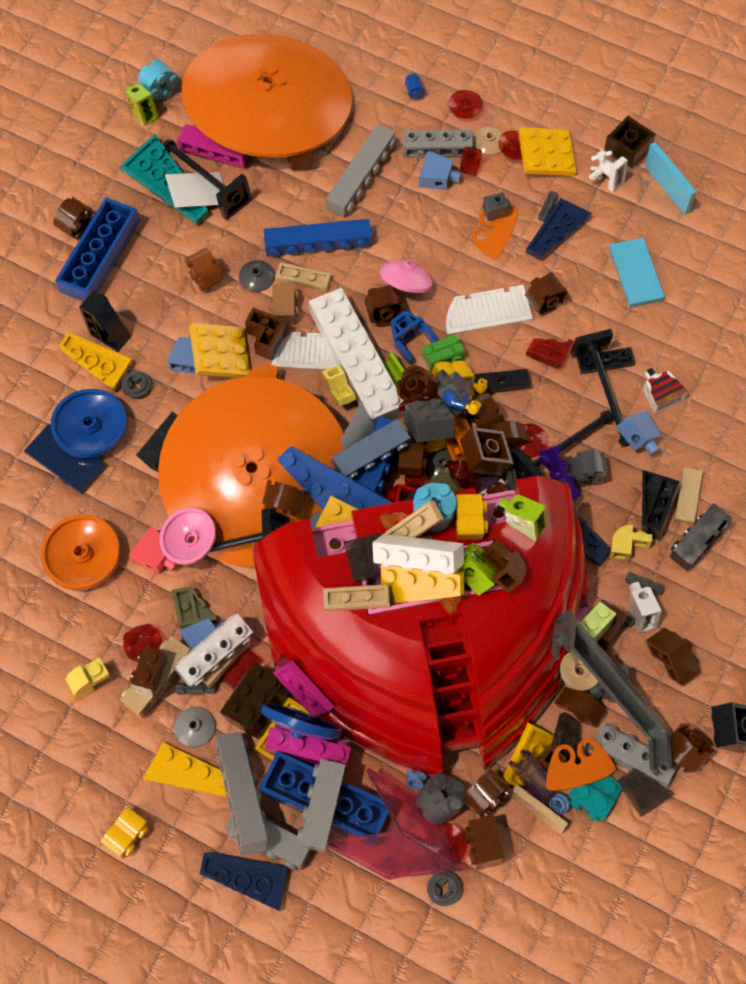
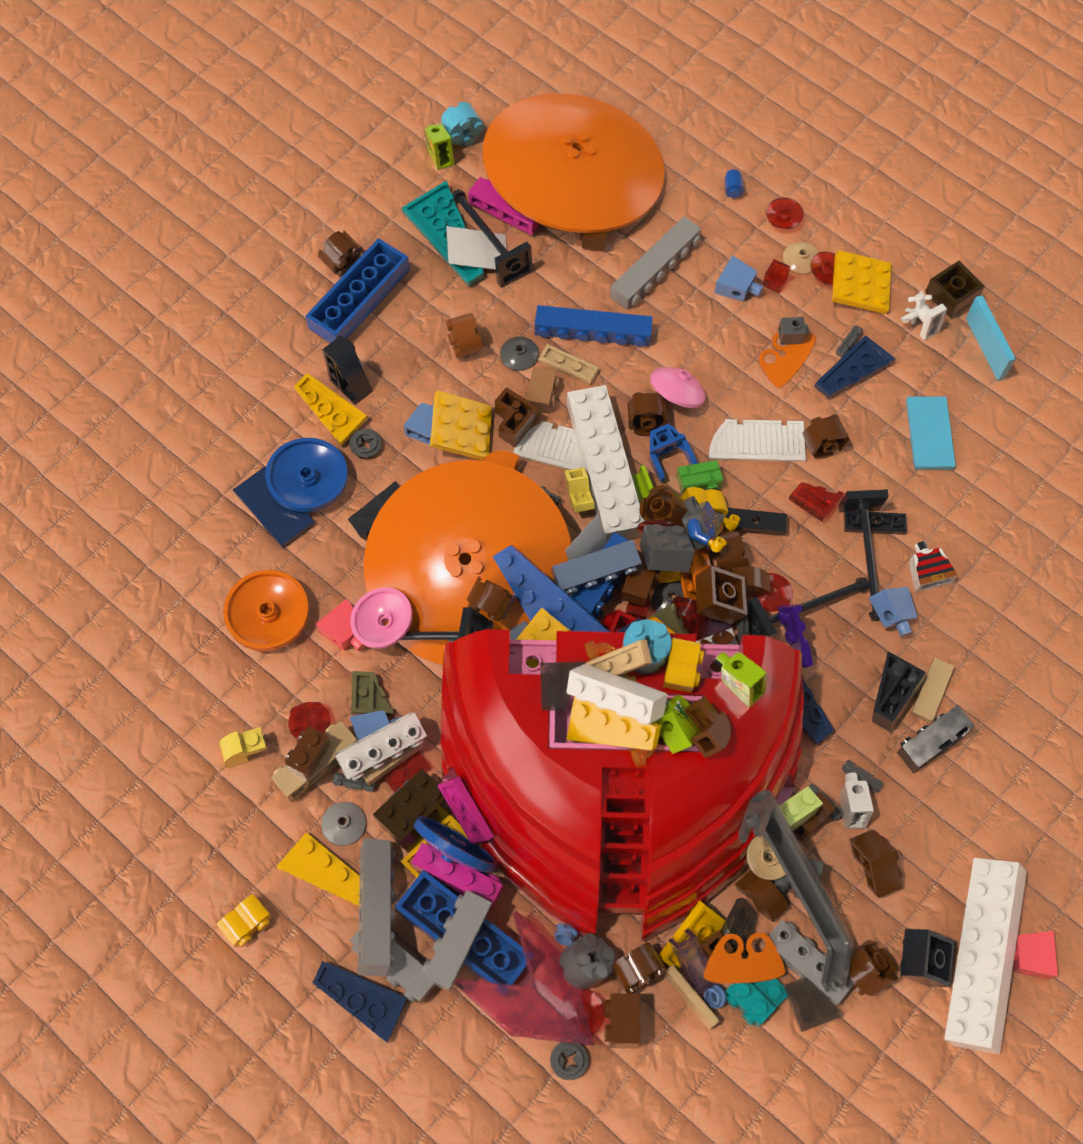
camera: 10 degrees right, 0 degrees up
tan tile [323,584,390,612] -> none
light grey brick [403,129,473,158] -> none
dark grey brick [566,450,609,488] -> none
light yellow brick [609,525,652,561] -> none

